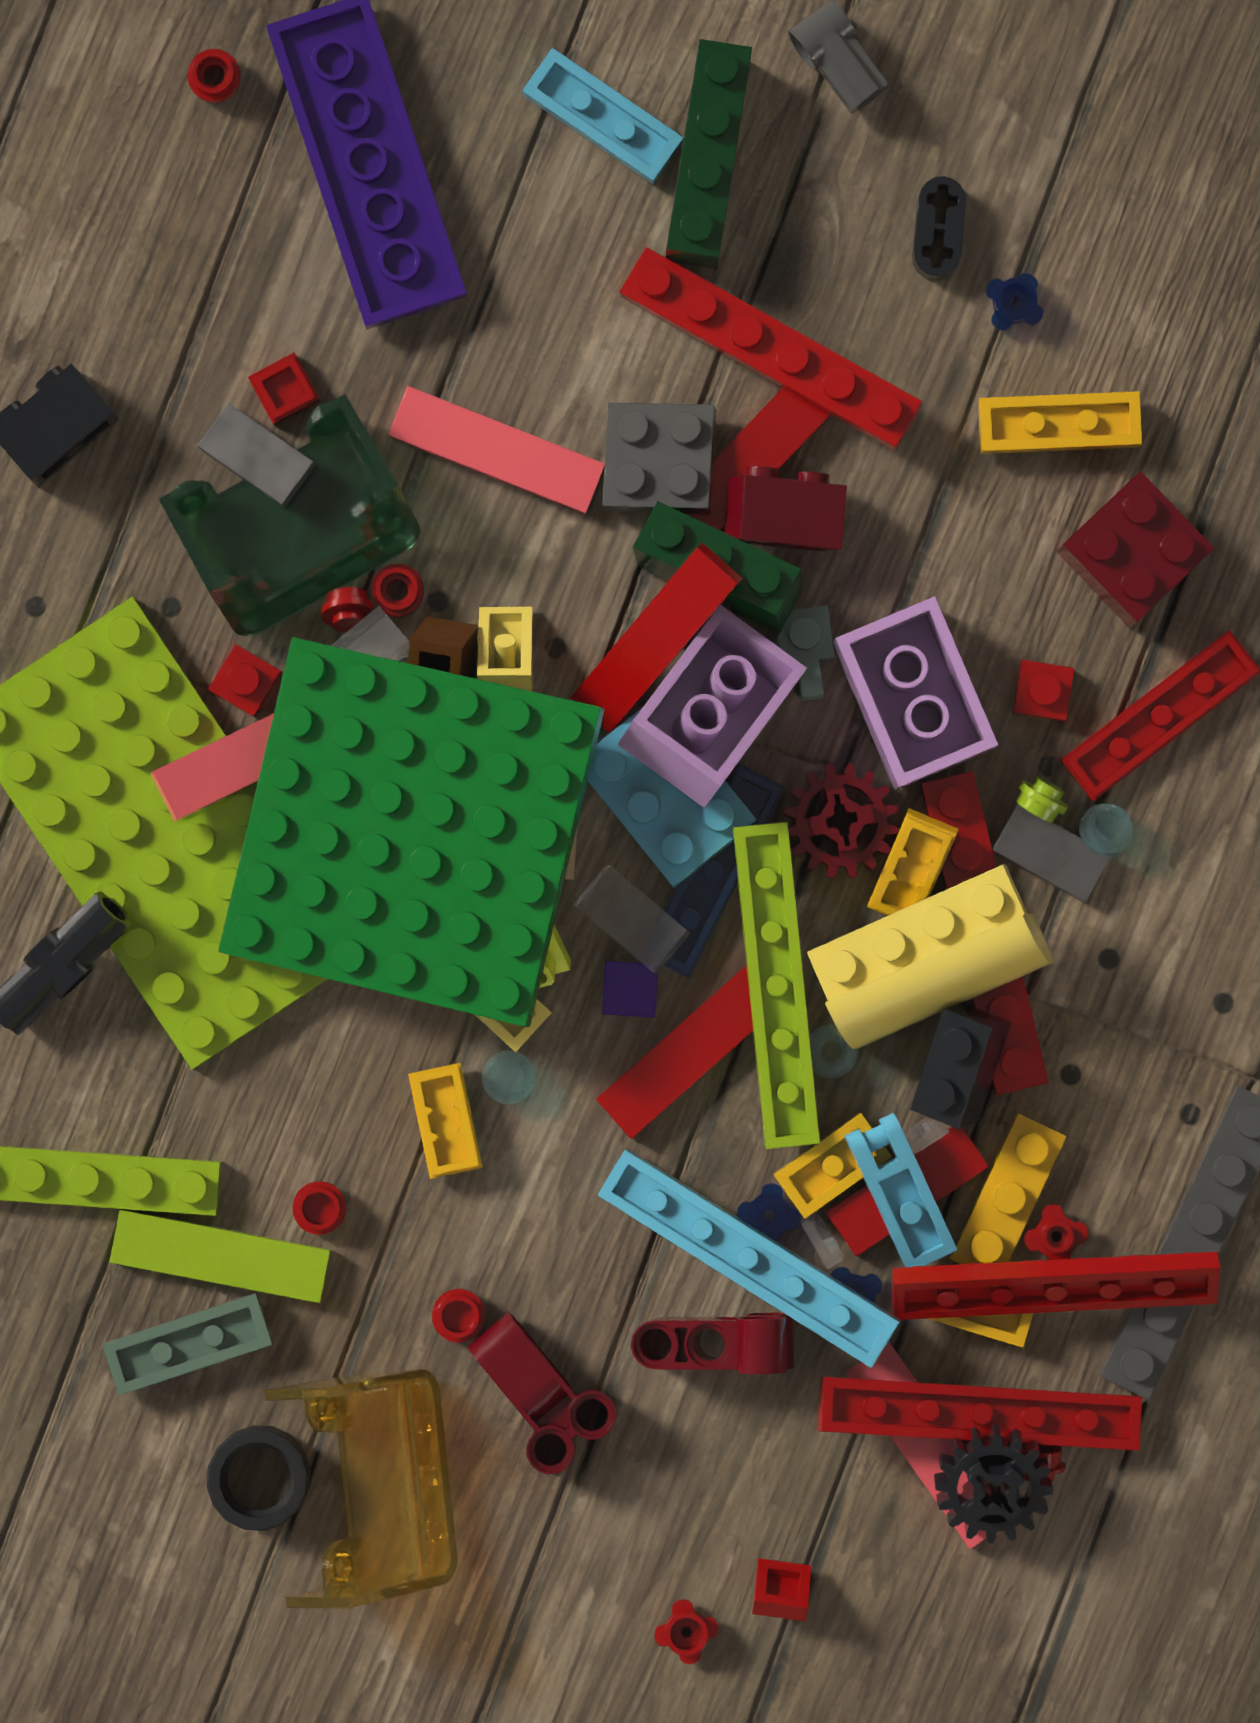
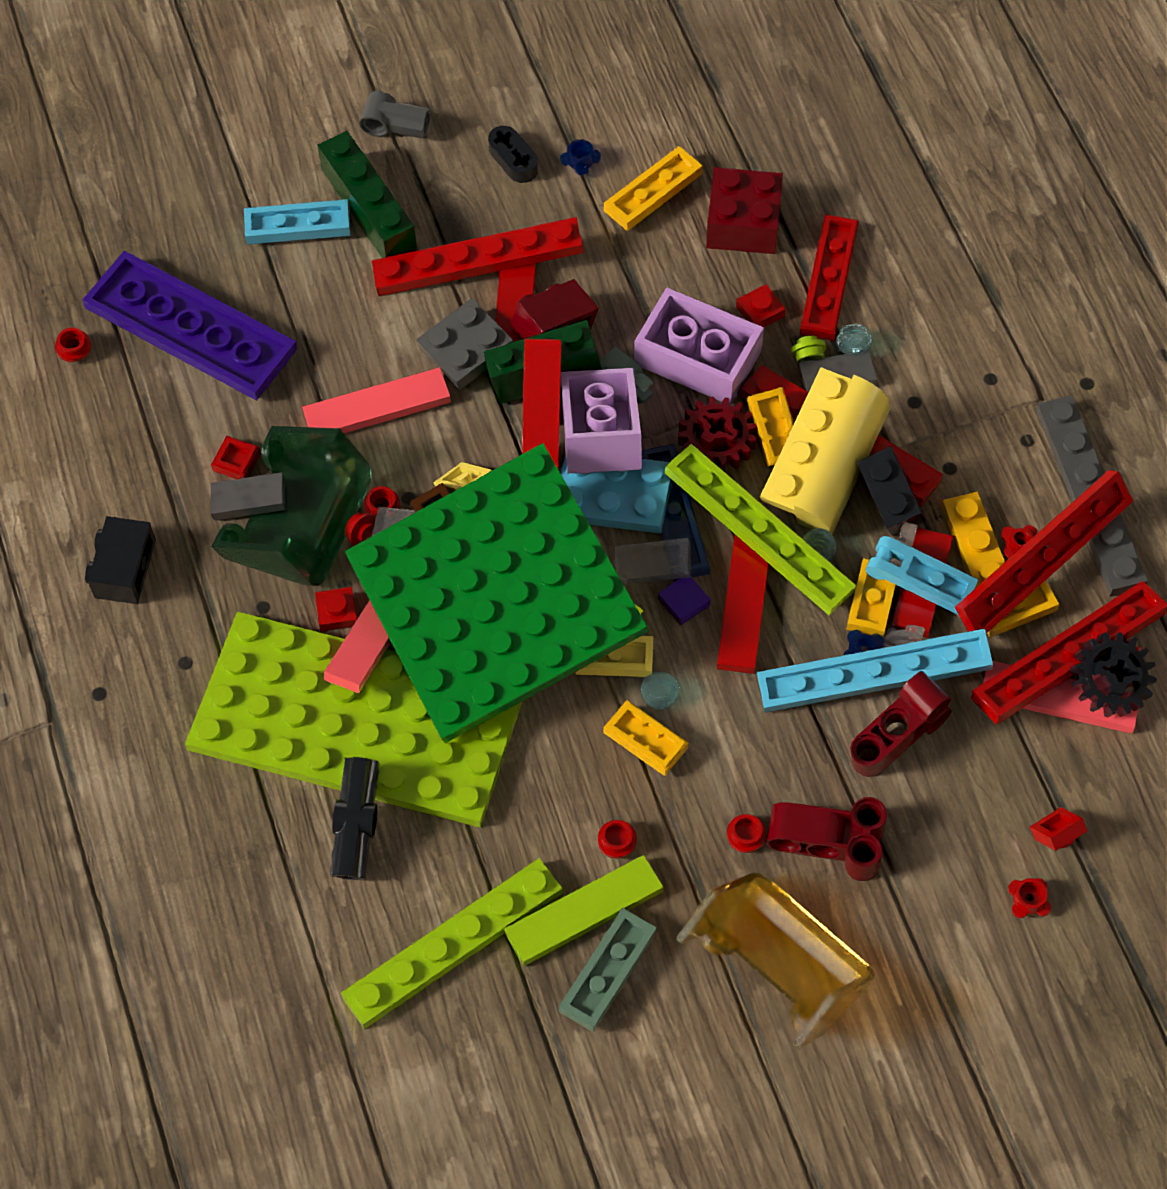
camera: 35 degrees left, 25 degrees down
black tyre [206,1425,311,1531] -> none

